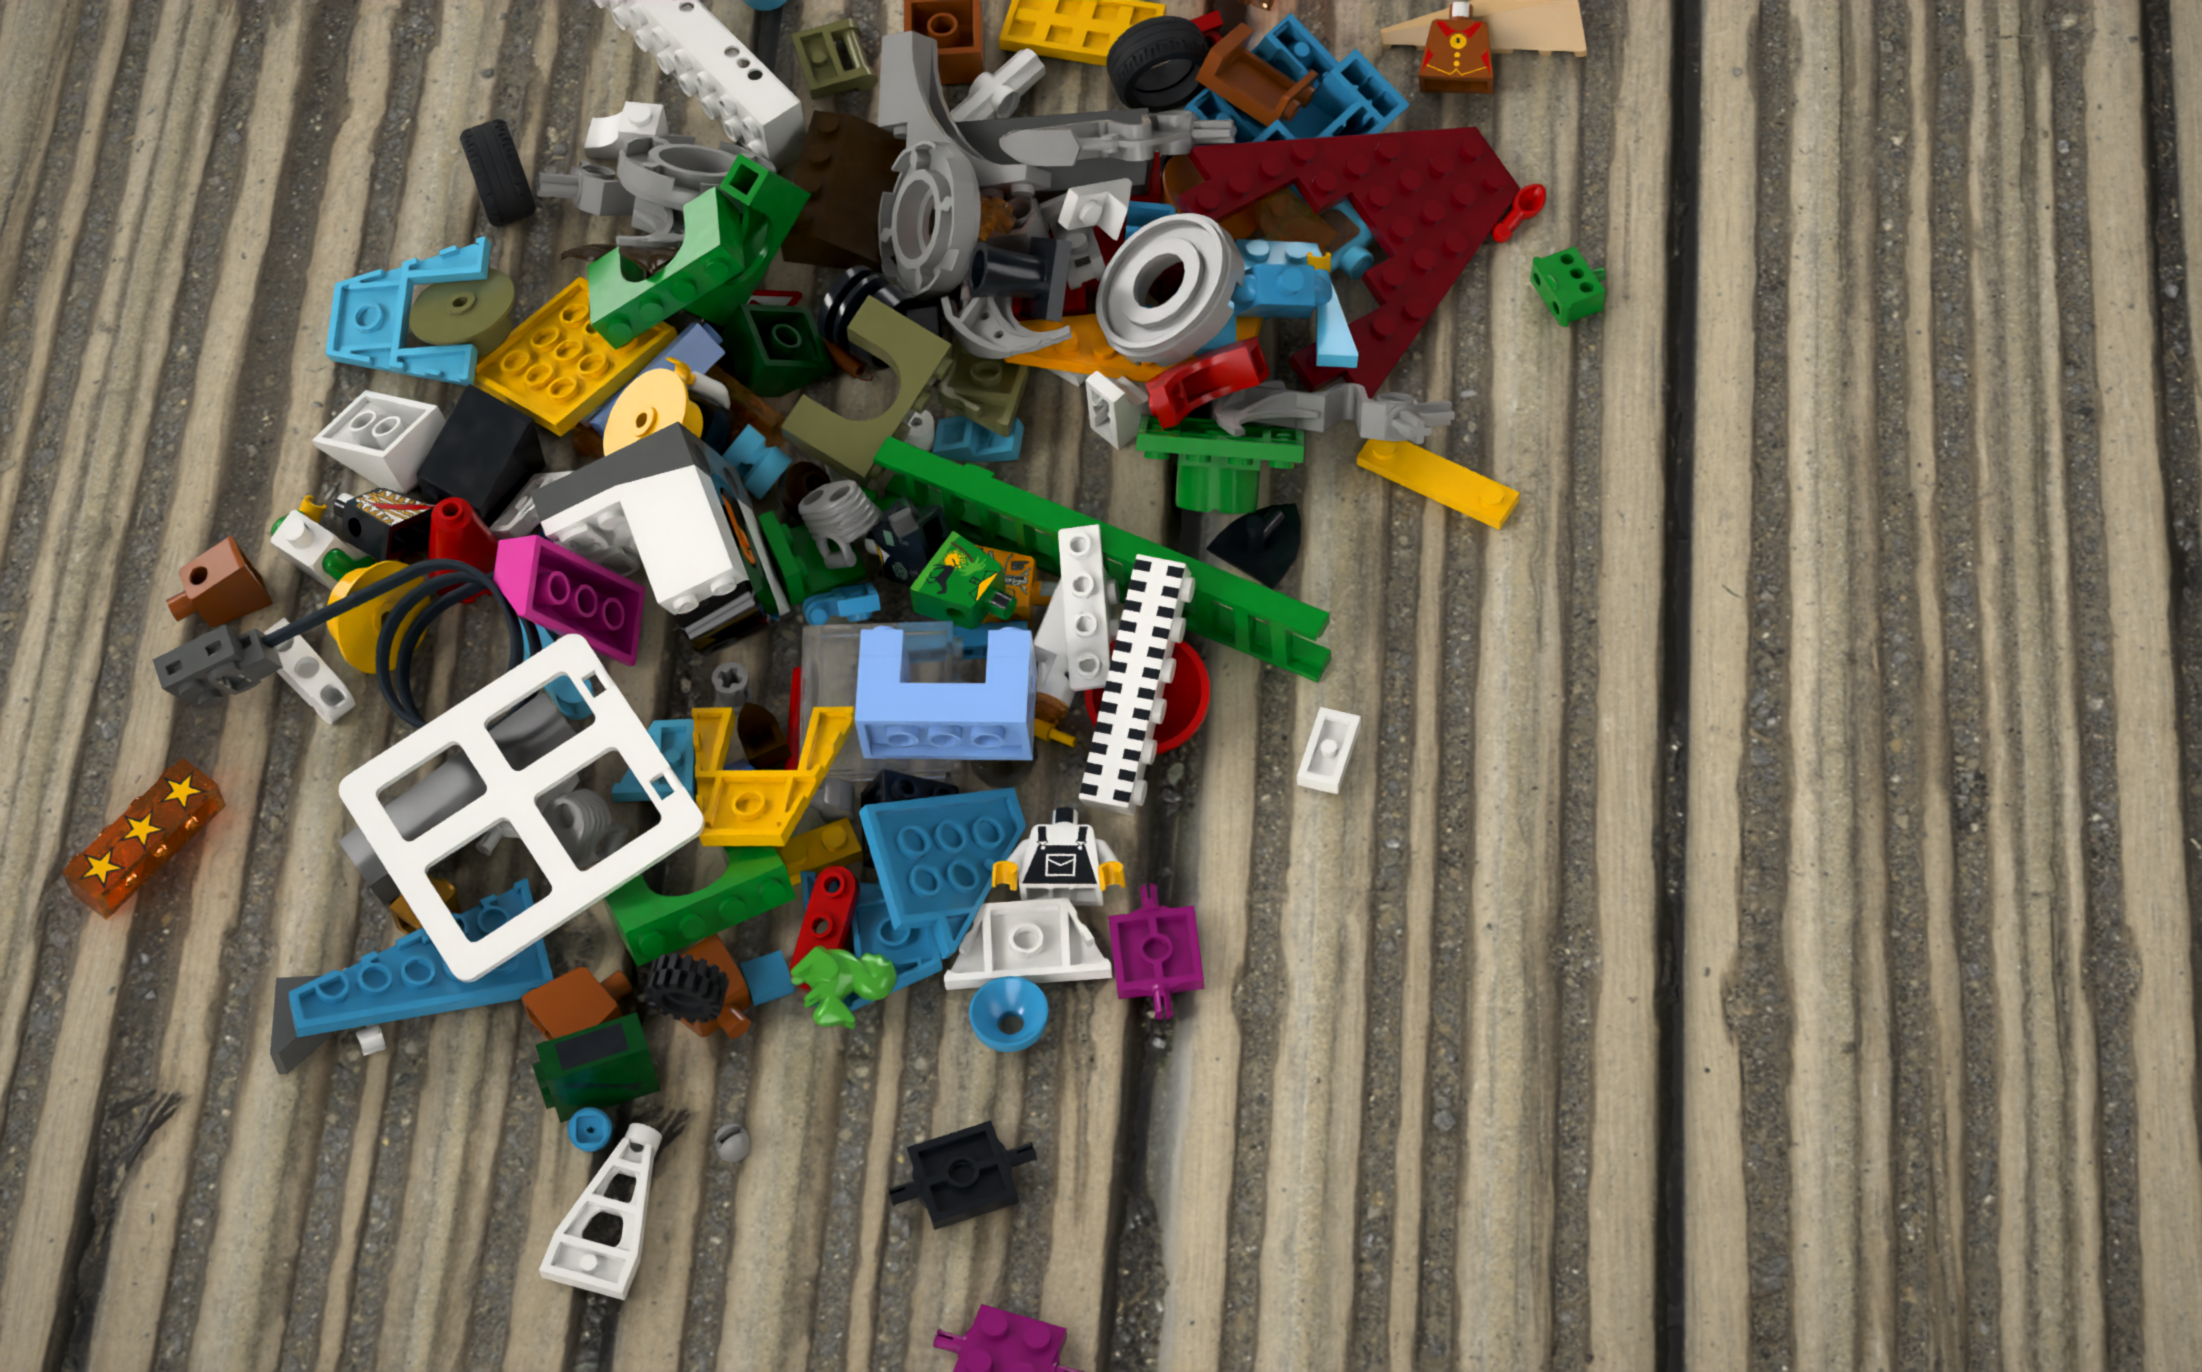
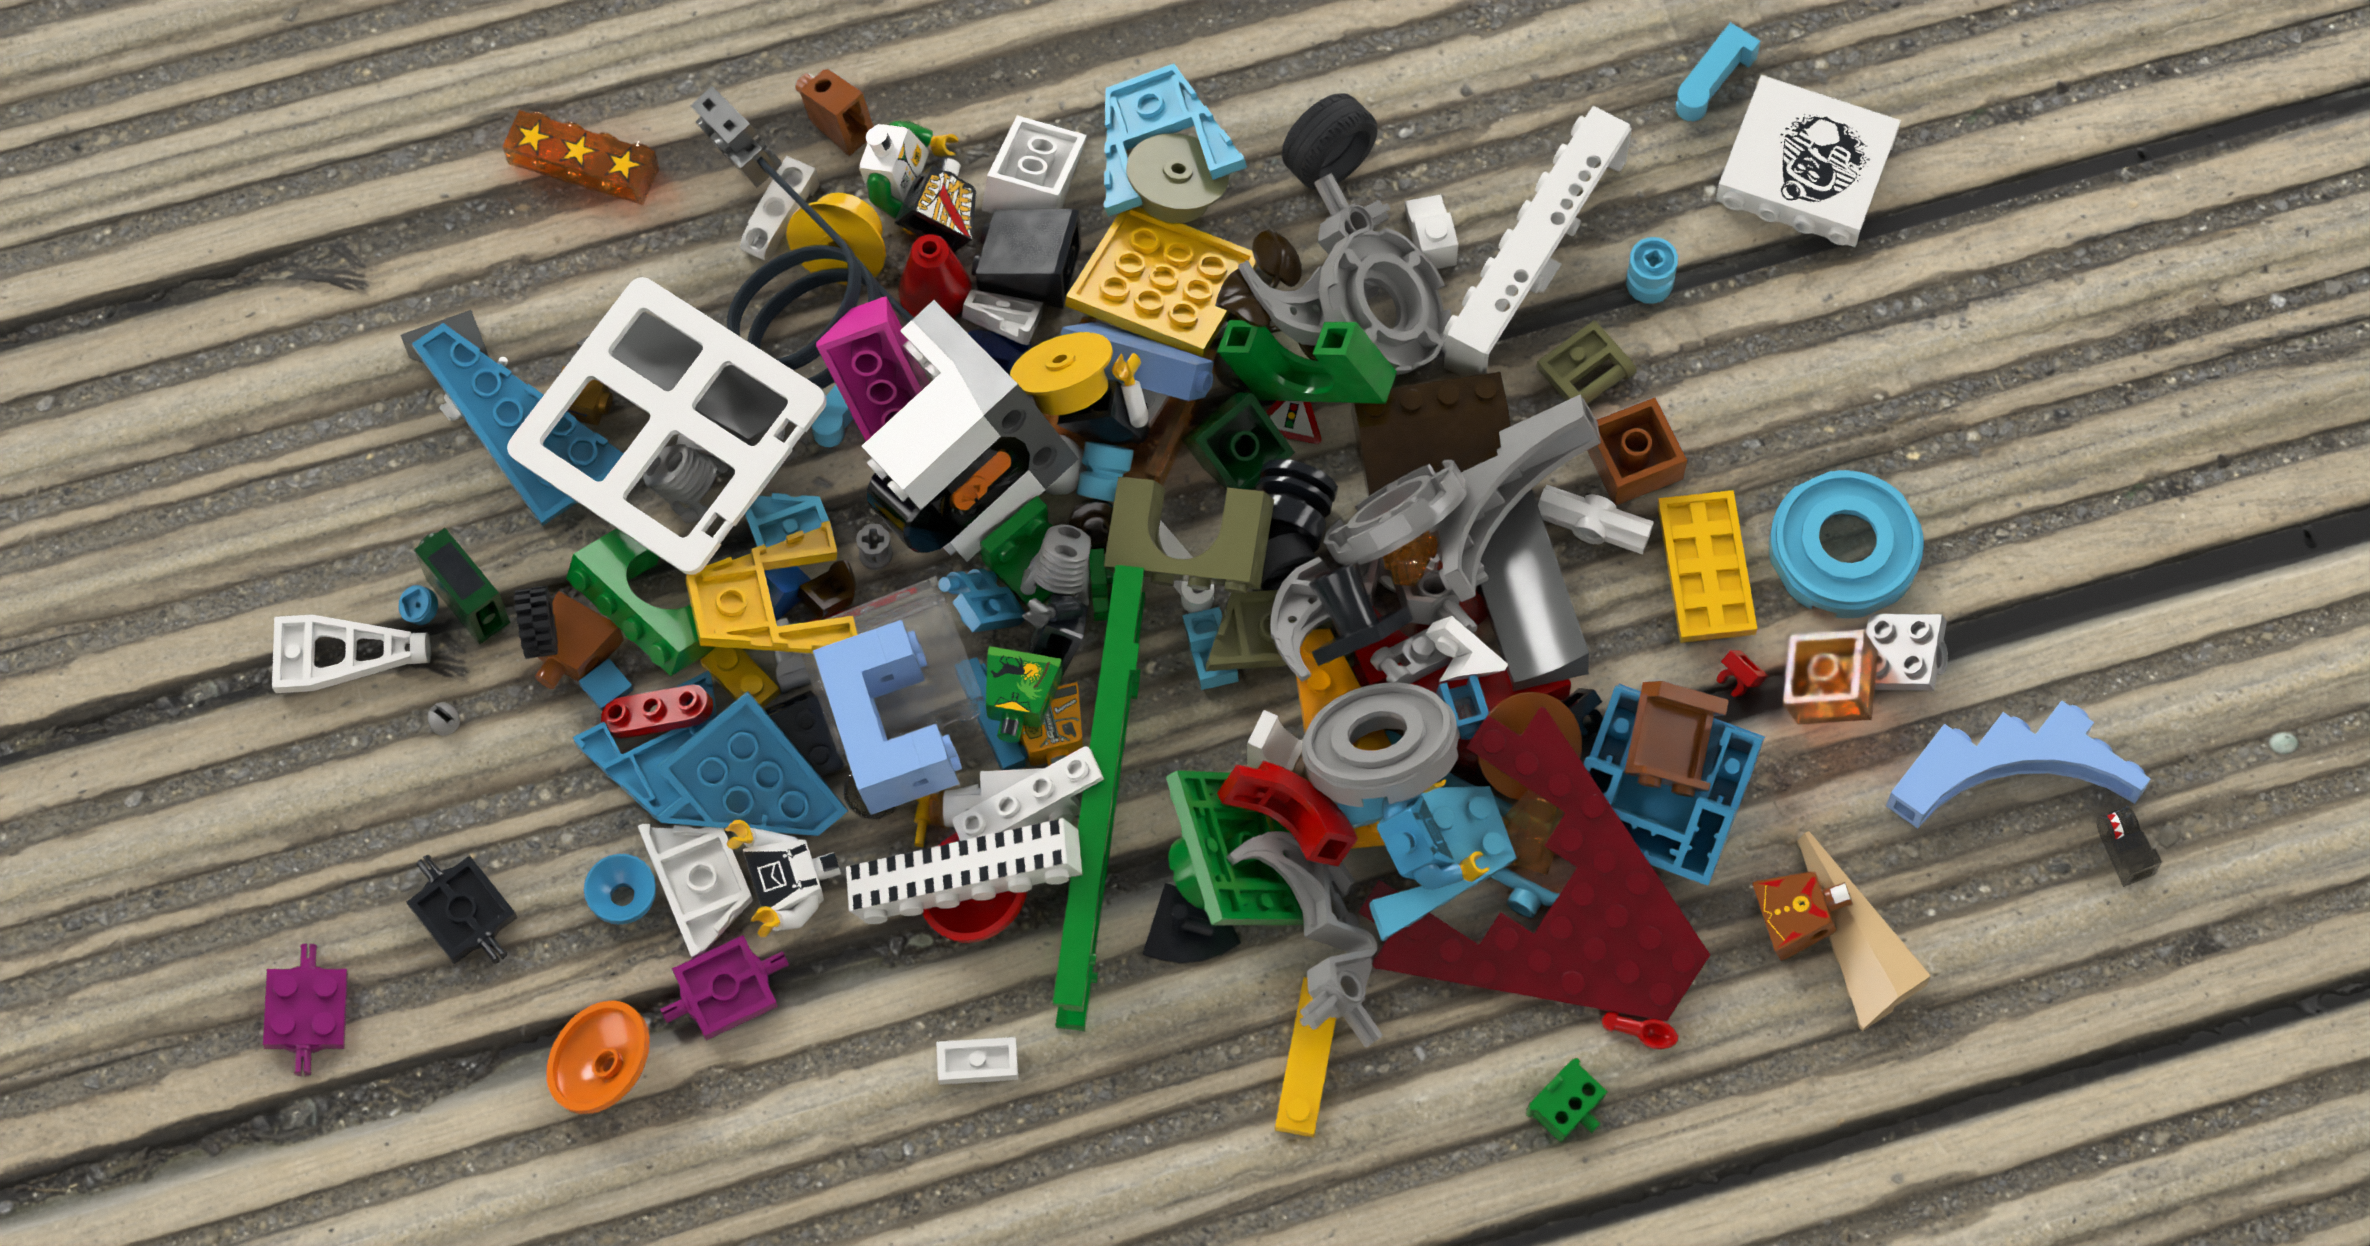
camera: 65 degrees right, 10 degrees up
dark orange torso [521,967,633,1041] -> none
green arch [587,186,745,350] -> none
bright green animal [790,945,897,1029] -> none
light grey piece [999,110,1237,166] -> none
black tyre [1106,16,1210,113] -> none
none -> orange dish [546,1001,650,1114]

